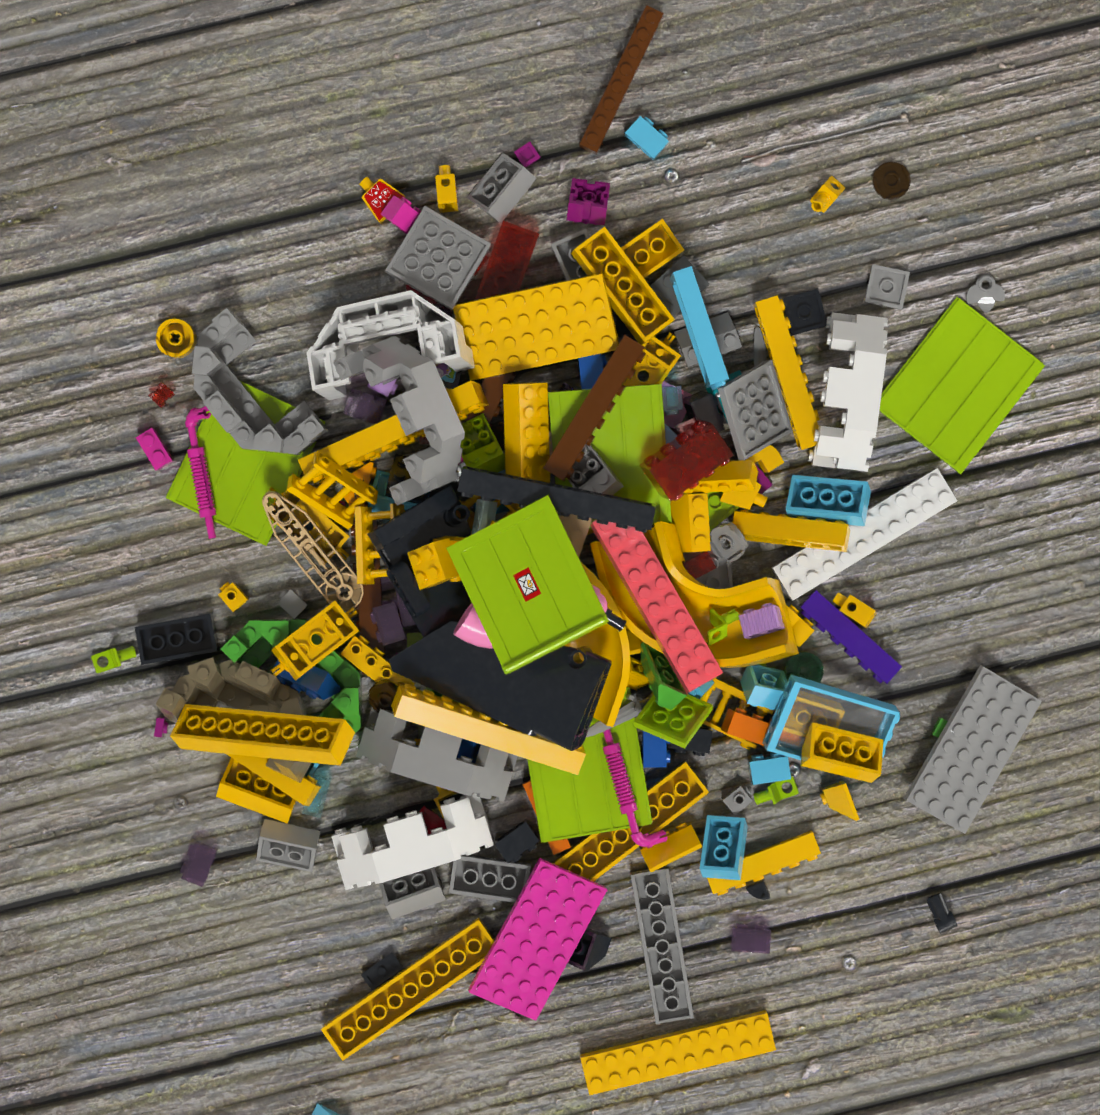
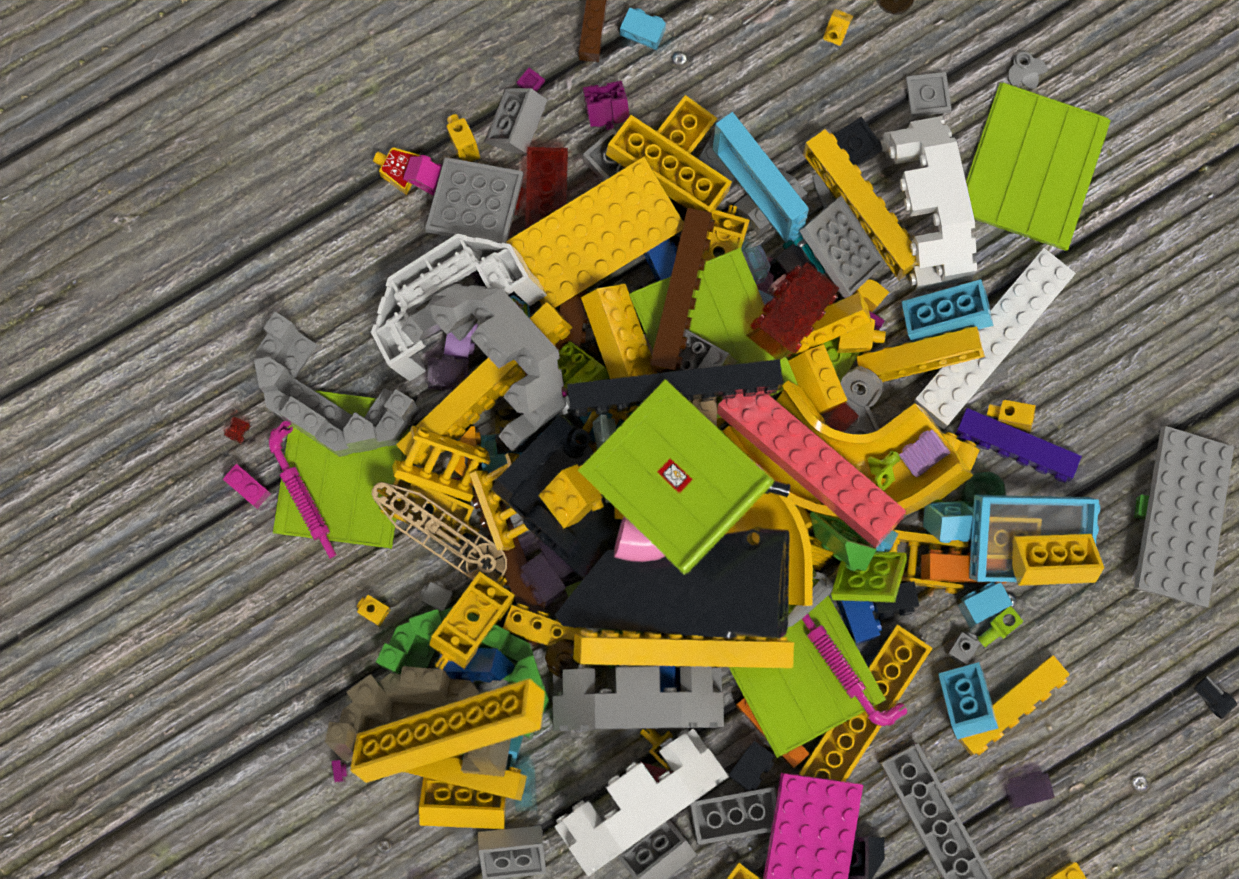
camera: 15 degrees left, 10 degrees down
lime bracket [91,646,136,674] -> none
black brick [134,613,220,665] -> none
yellow brick [156,319,197,358] -> none
yellow slope [639,822,702,873] -> none
black tile [746,880,770,900] -> none
yellow slope [820,781,860,821] -> none

